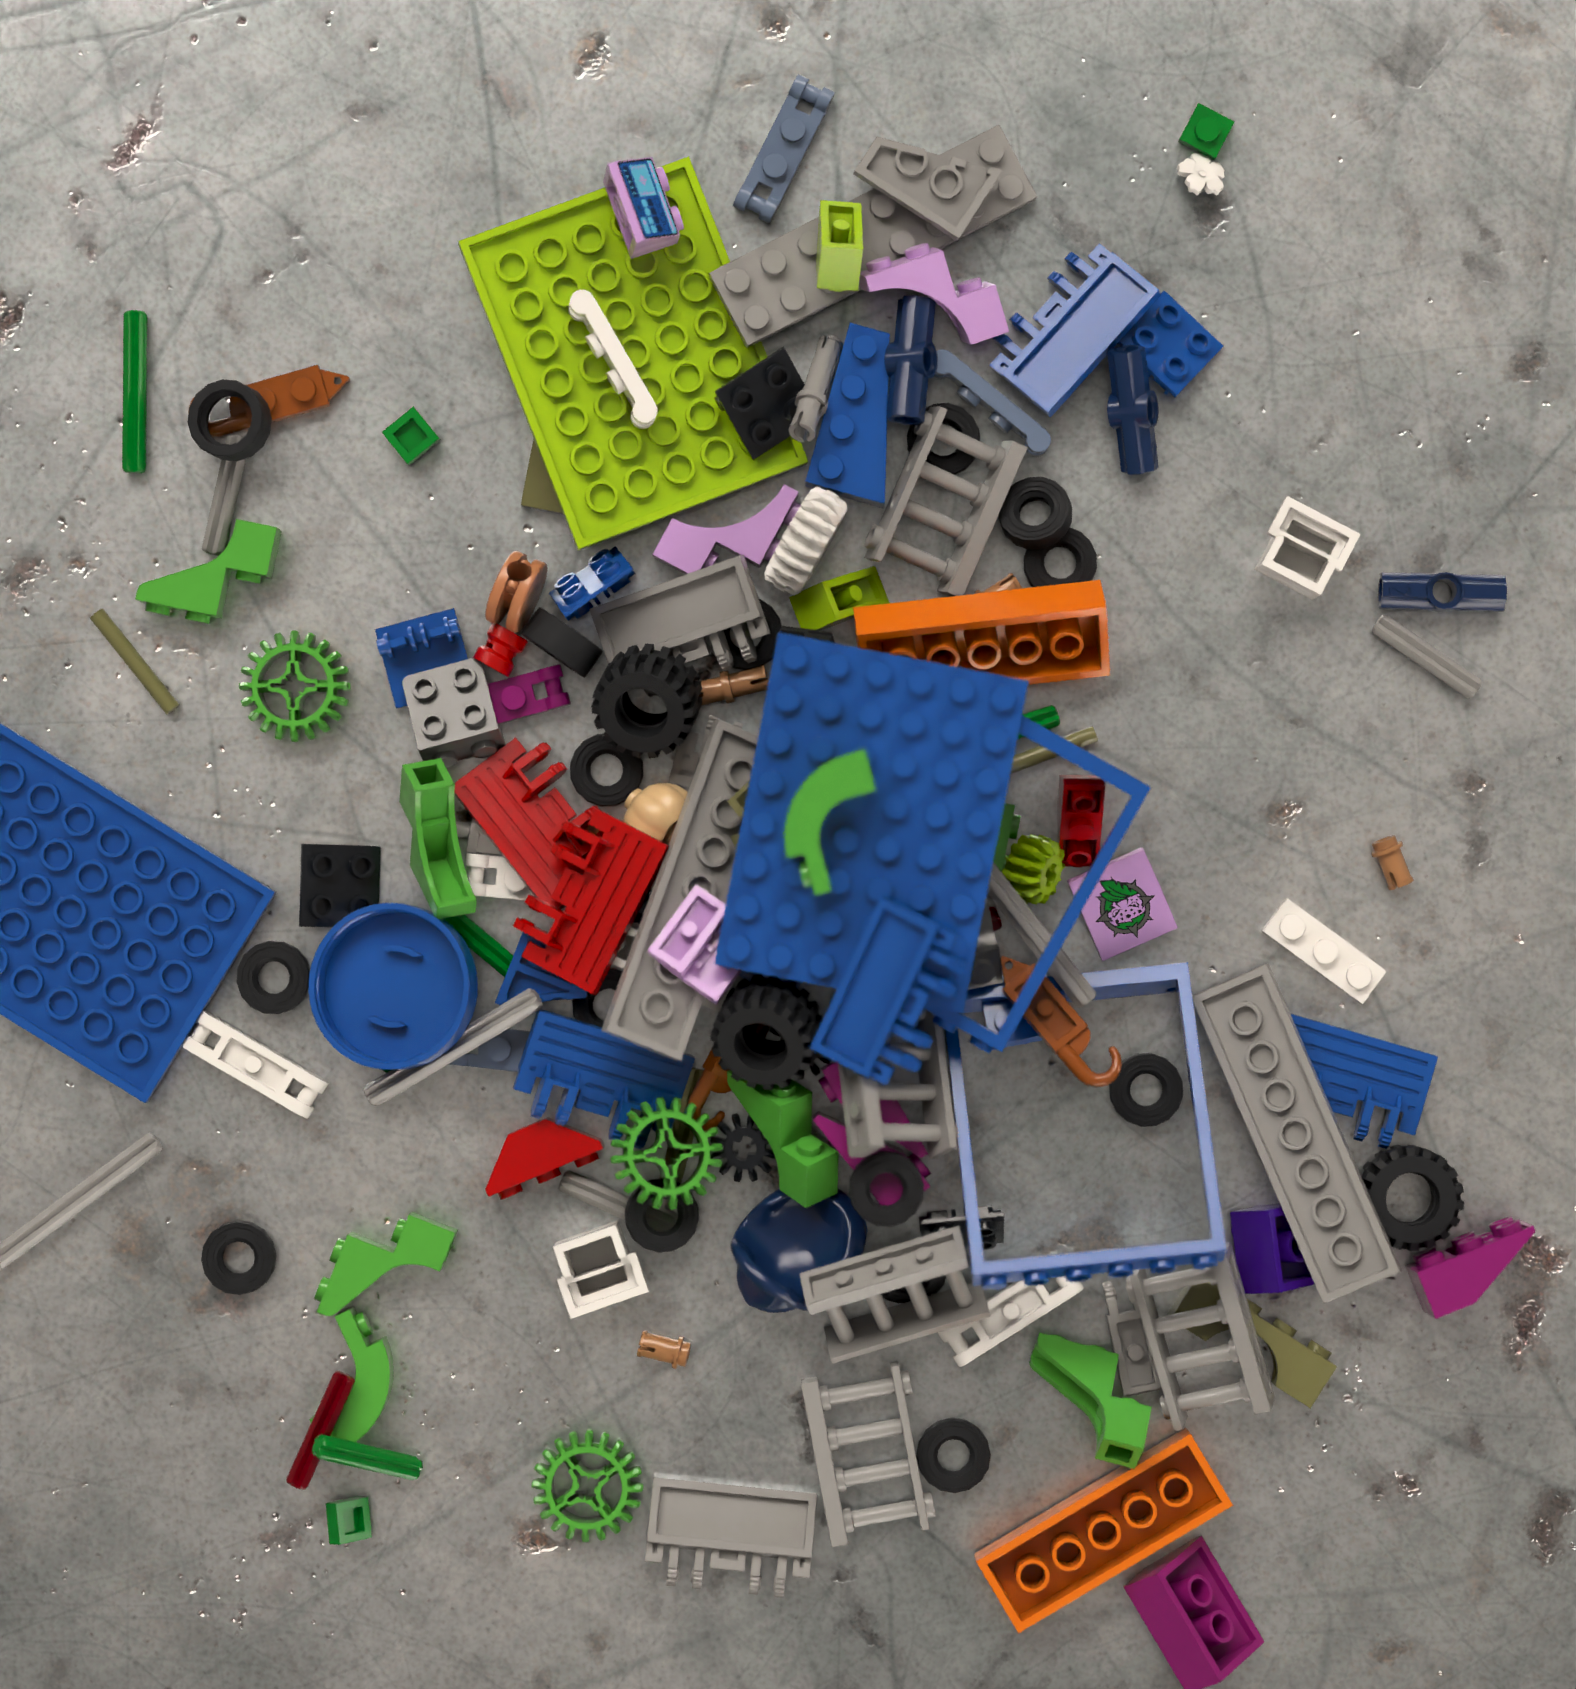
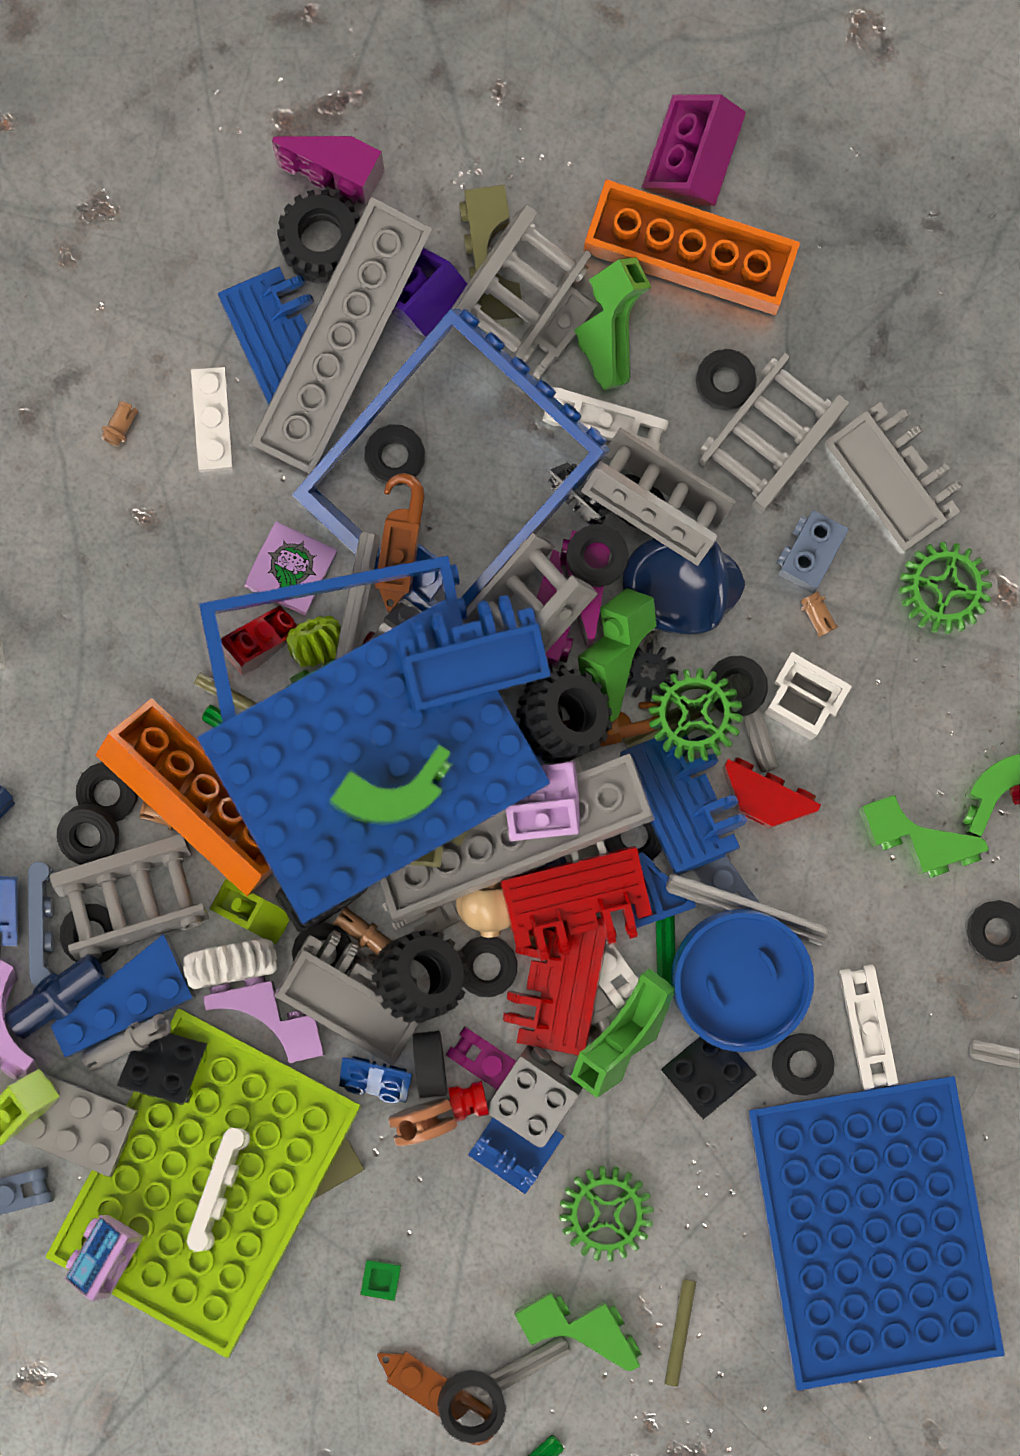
camera: 135 degrees left, 5 degrees down
none -> sand blue brick [777,510,849,594]

